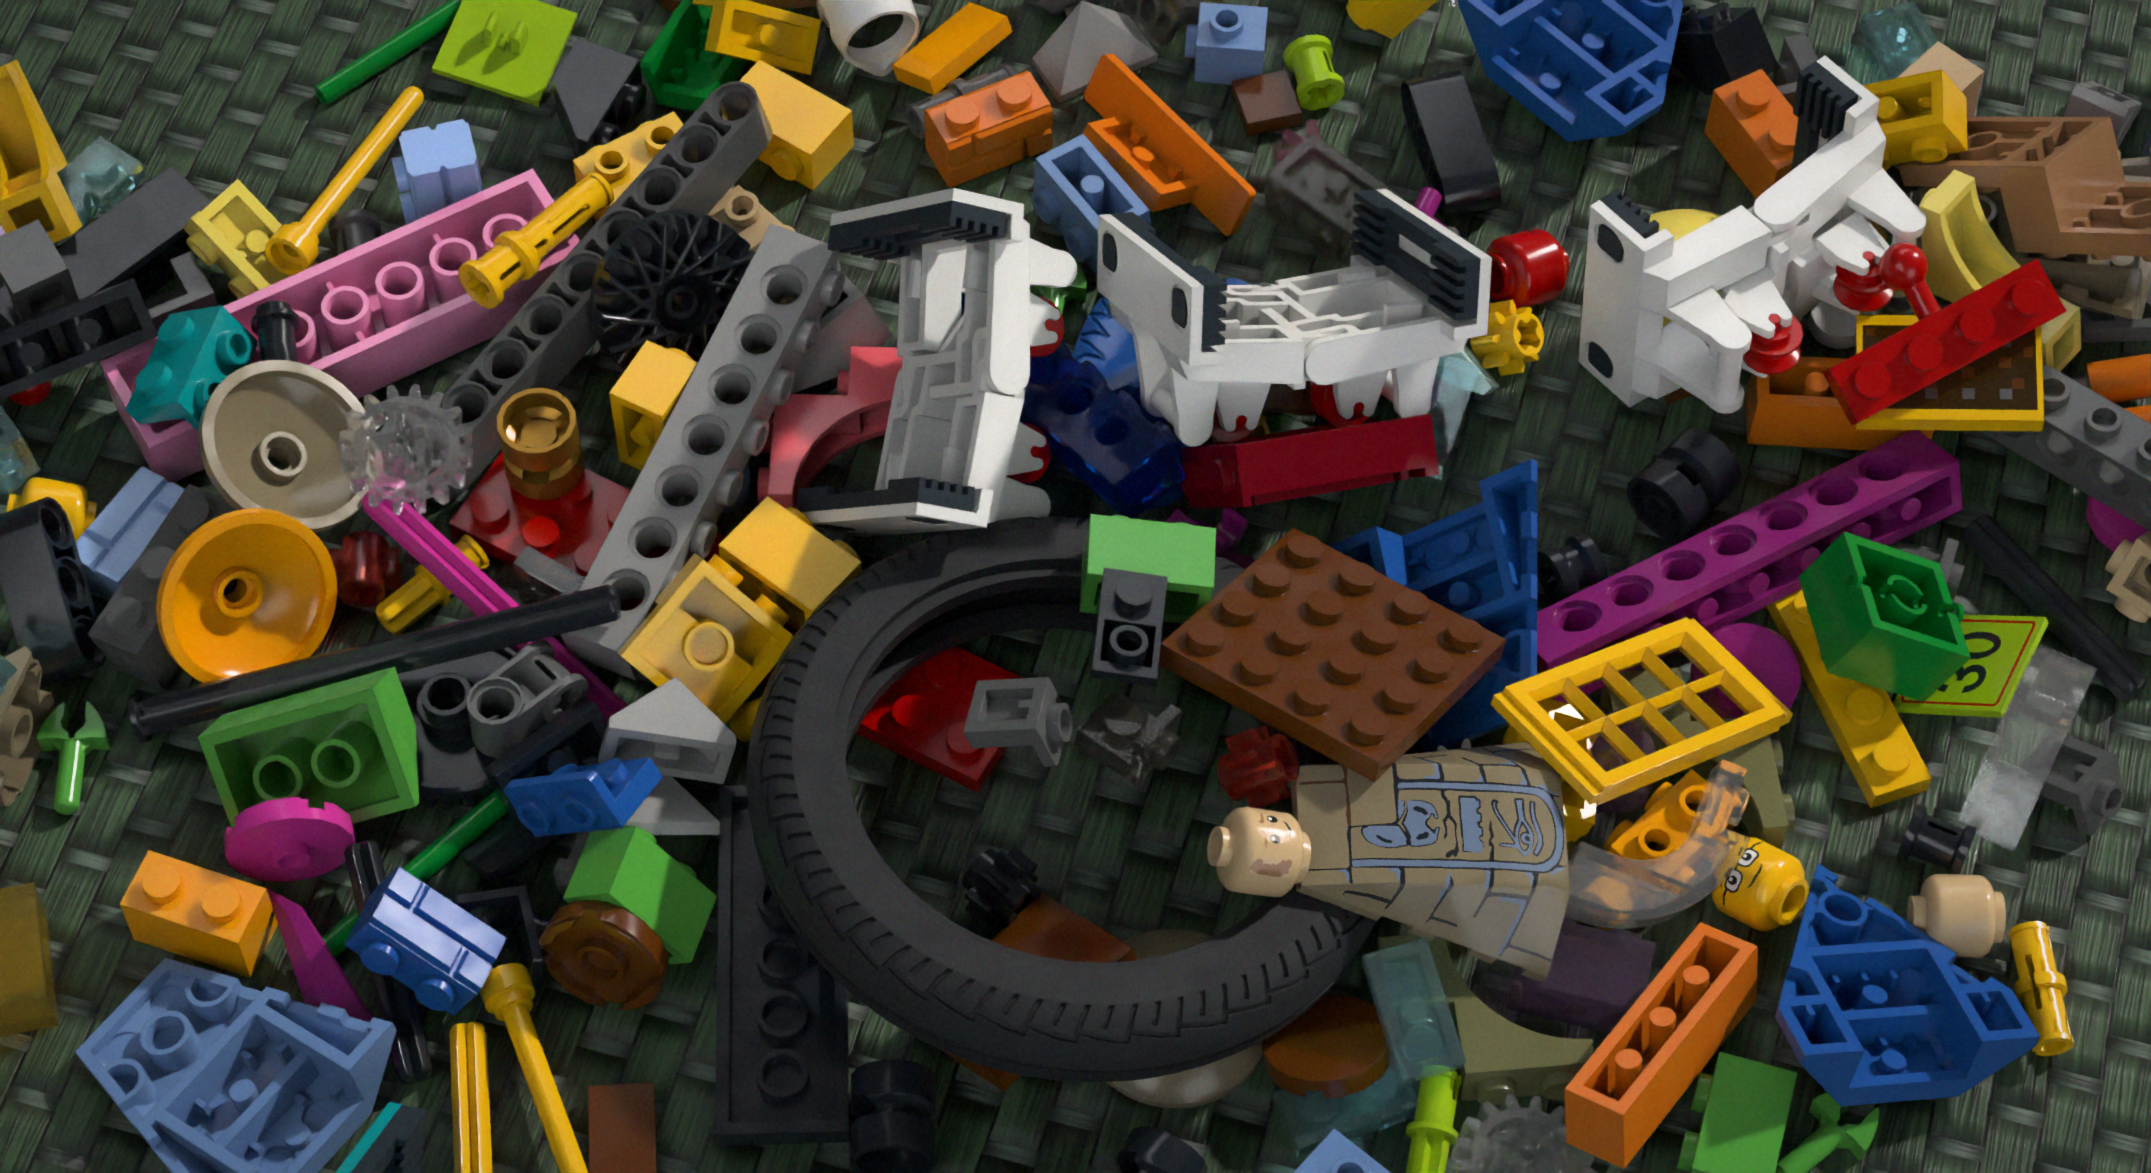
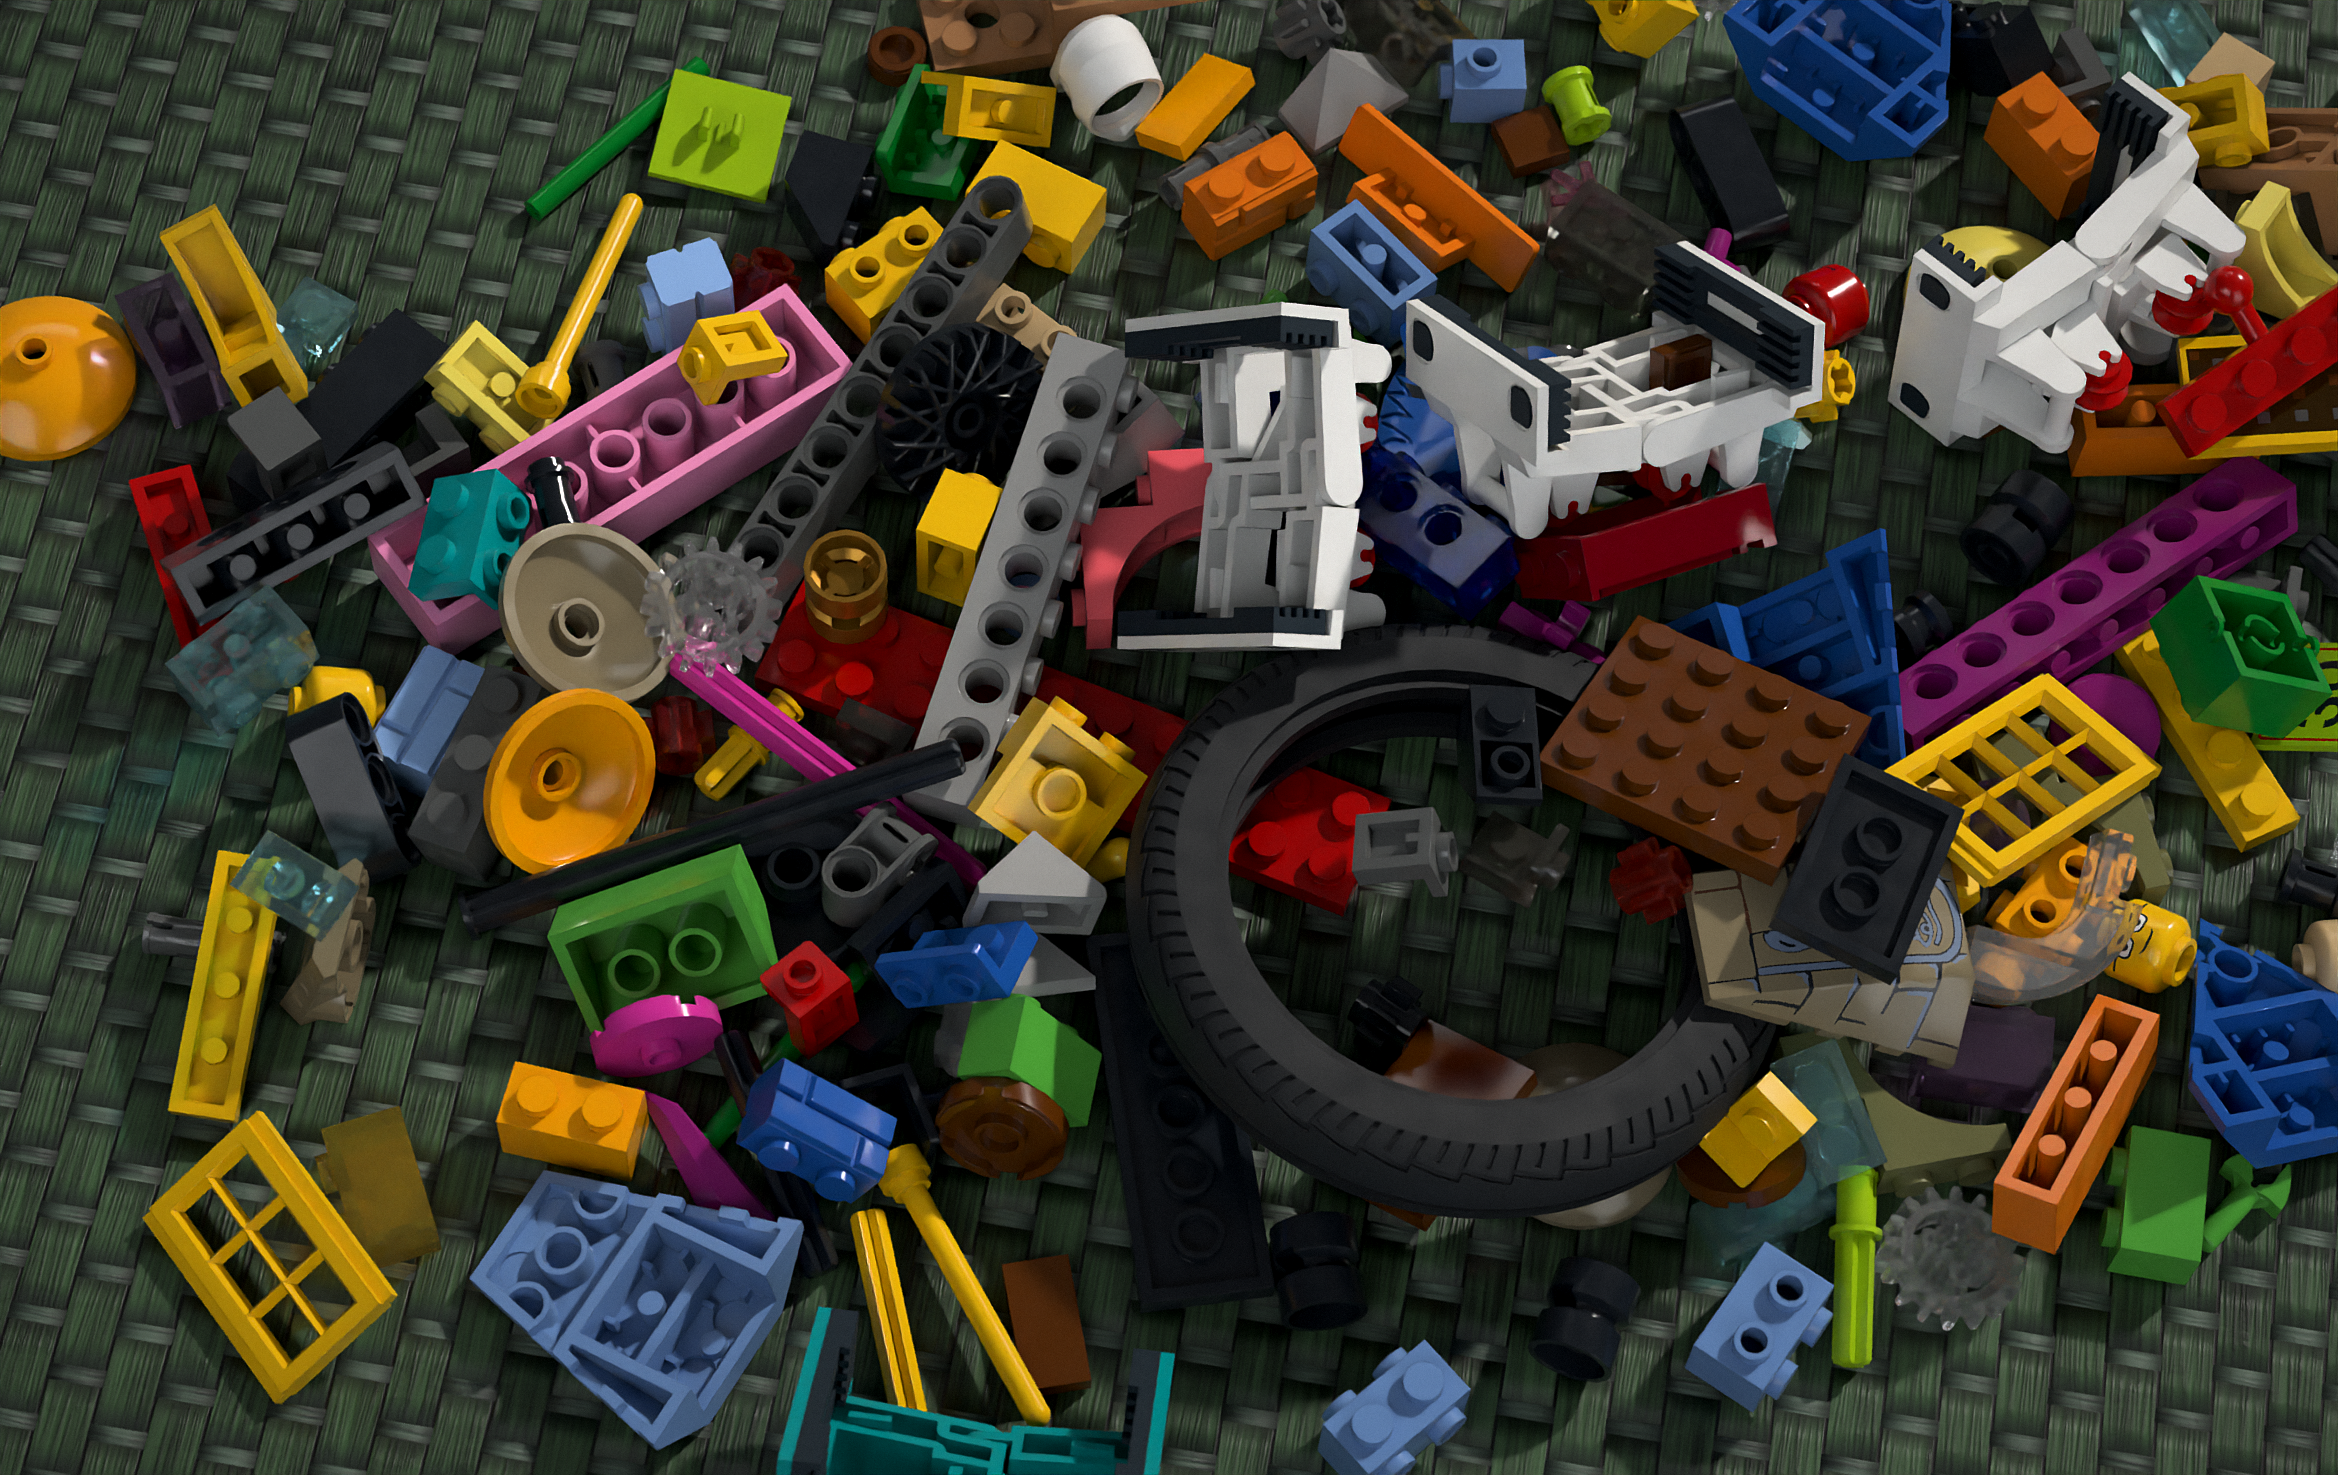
camera: 10 degrees left, 5 degrees up
bright green bar [37,701,111,815] -> none
yellow pin [458,172,614,309] -> none
yellow brick [718,496,862,631] -> none
bright green brick [1079,514,1216,624] -> none
tan head [1207,807,1311,897] -> none
none -> yellow bracket [677,310,788,406]
none -> clear red gear [728,247,802,313]
none -> red bracket [760,941,859,1060]
none -> reddish brown tile [1649,333,1712,391]
none -> yellow bracket [1699,1071,1818,1187]
none -> black plate [1768,753,1965,985]

